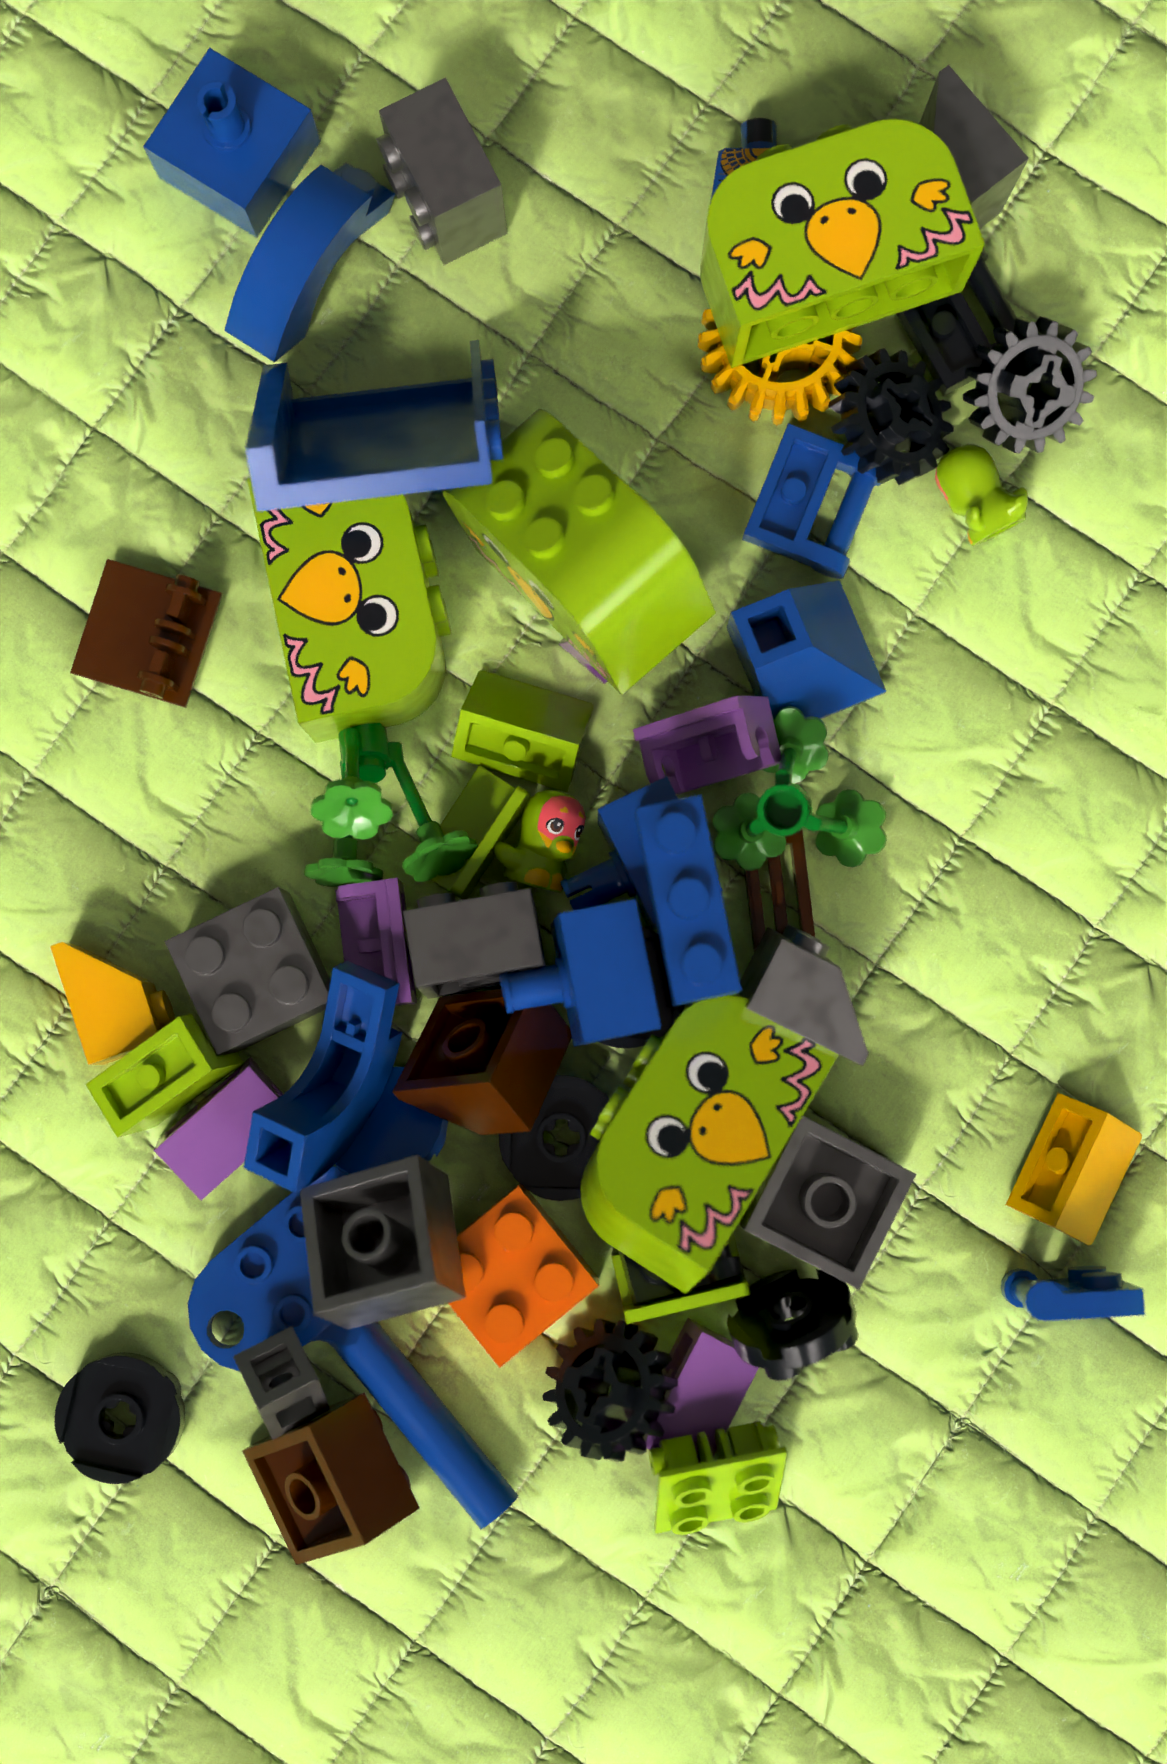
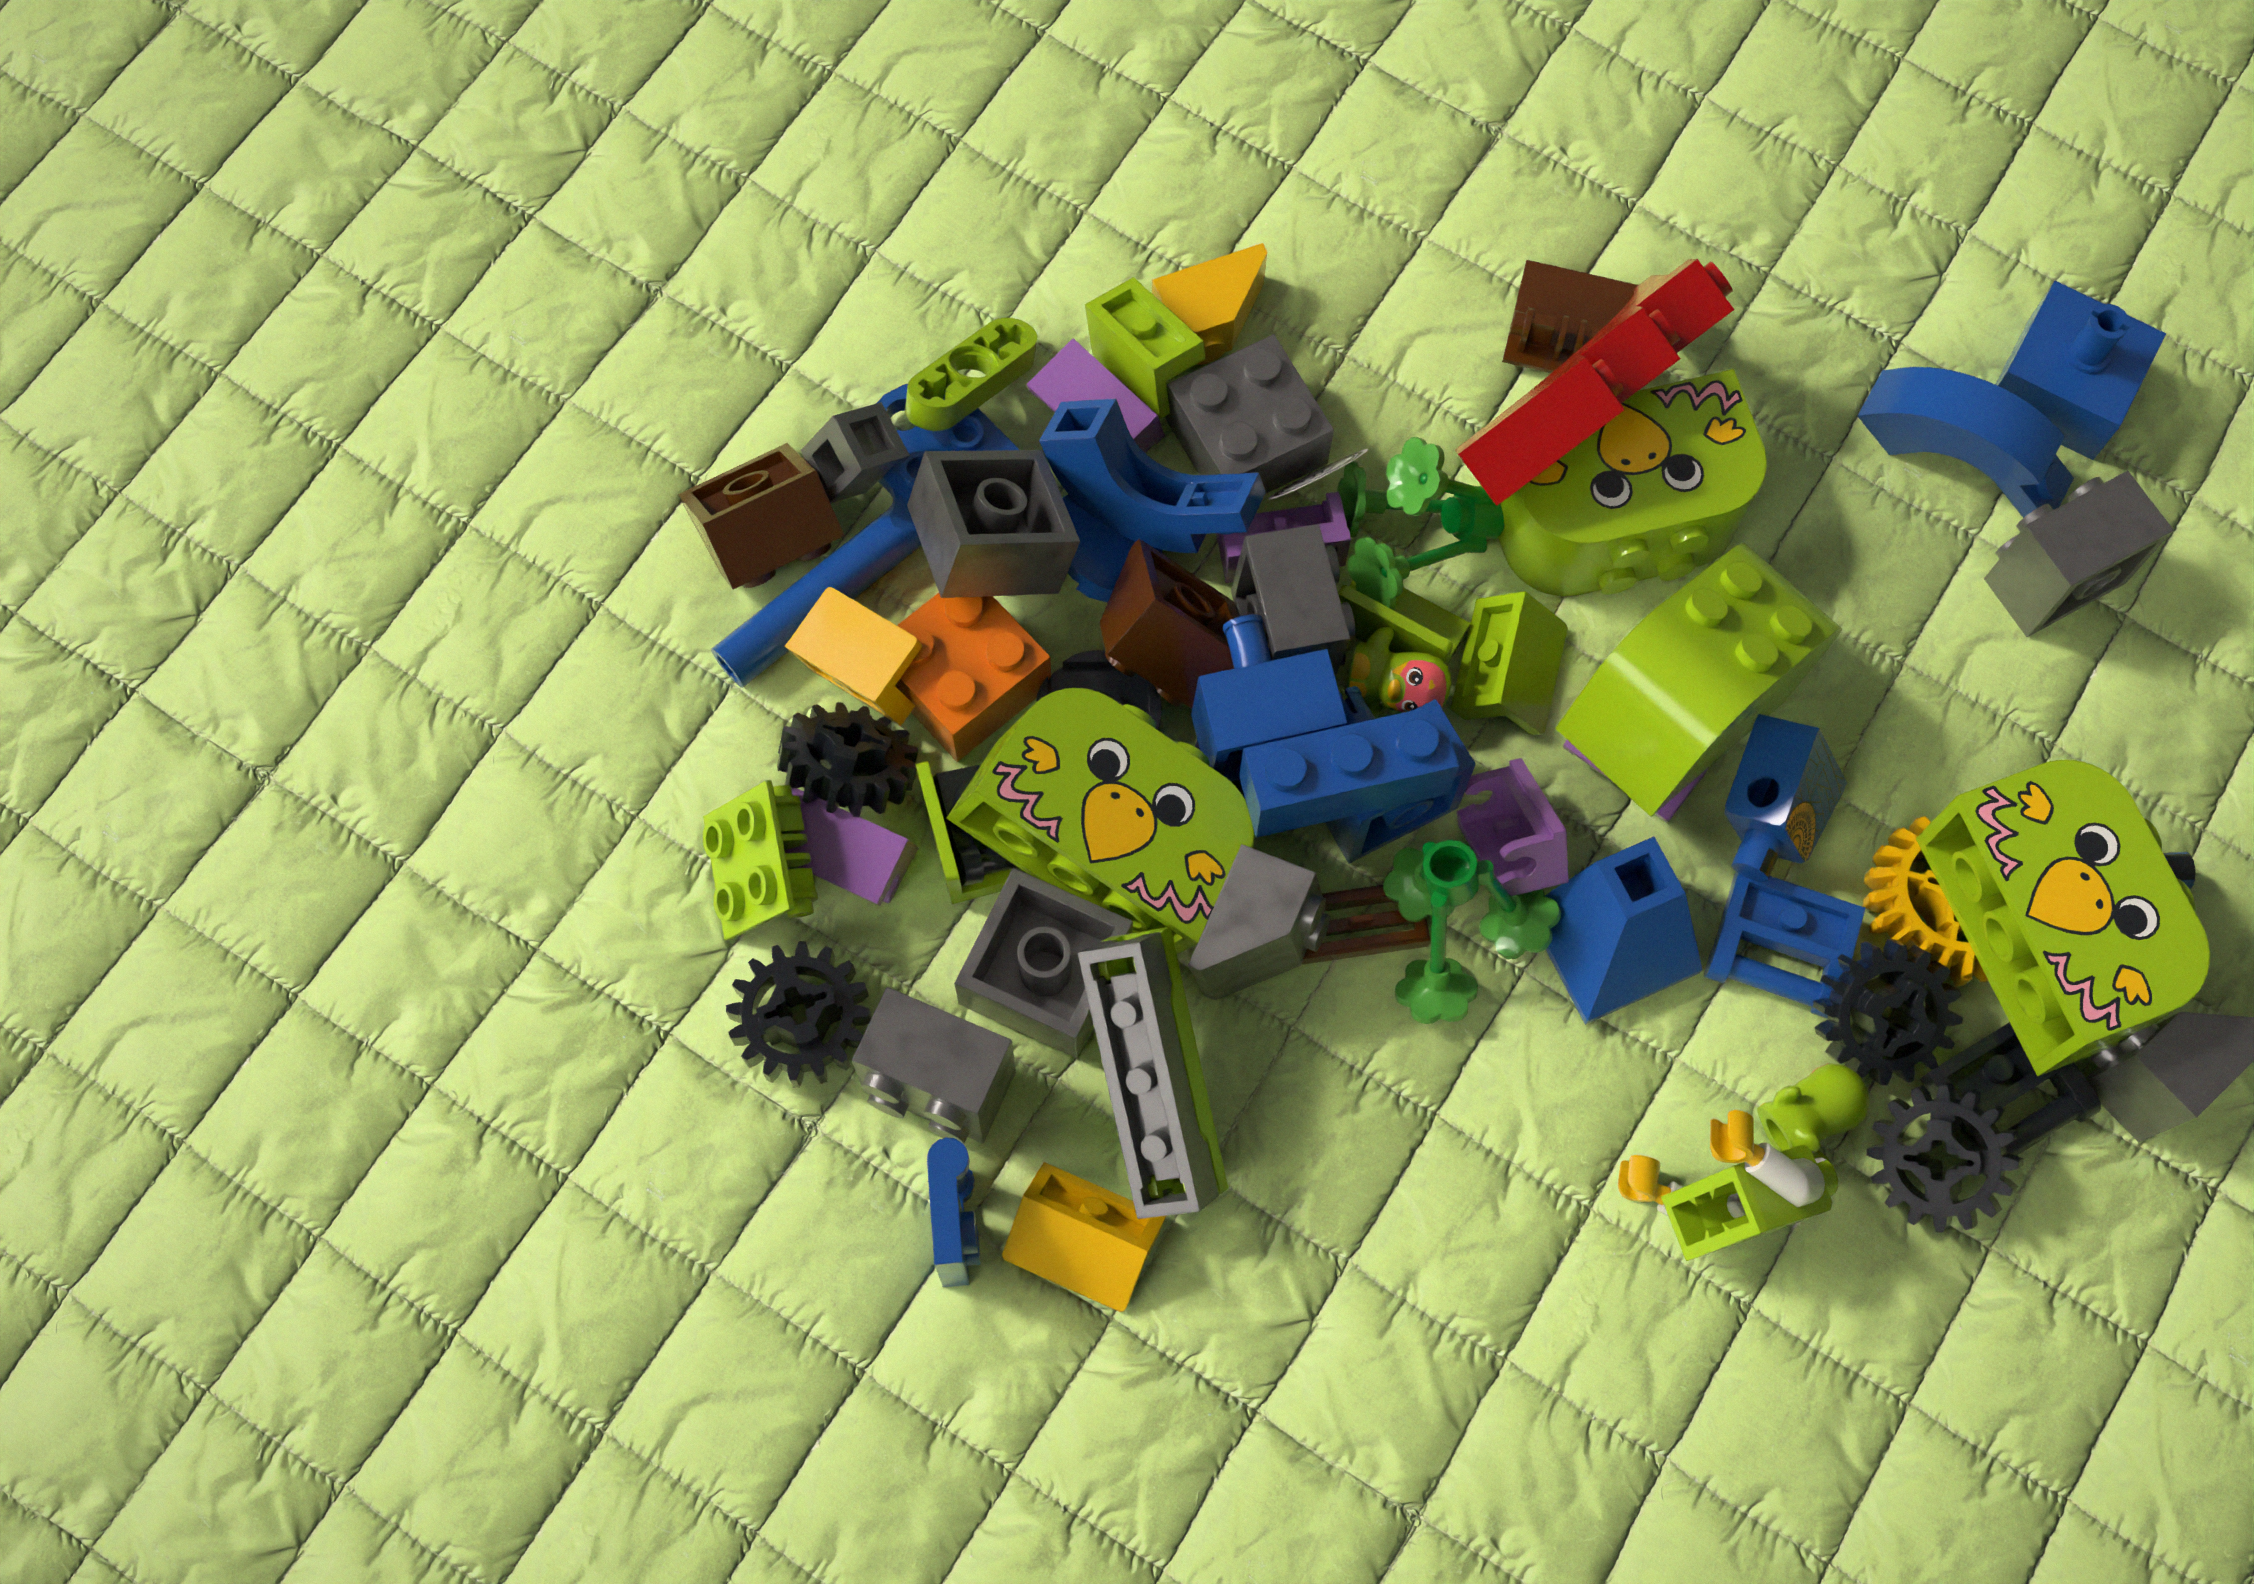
camera: 80 degrees right, 15 degrees down
black plate [54,1352,185,1484] -> none
panel [245,340,503,512] -> none
black plate [727,1269,858,1381] -> none
none -> black gear [726,941,872,1088]
none -> yellow panel [785,587,922,726]
none -> flat silver brick [852,987,1016,1144]
none -> lime beam [905,318,1037,431]
none -> piece [1078,927,1228,1219]
none -> white sticker [1269,449,1368,499]
none -> red arch [1455,259,1735,506]
none -> torso [1618,1110,1838,1261]
none -> blue torso [1725,714,1847,882]

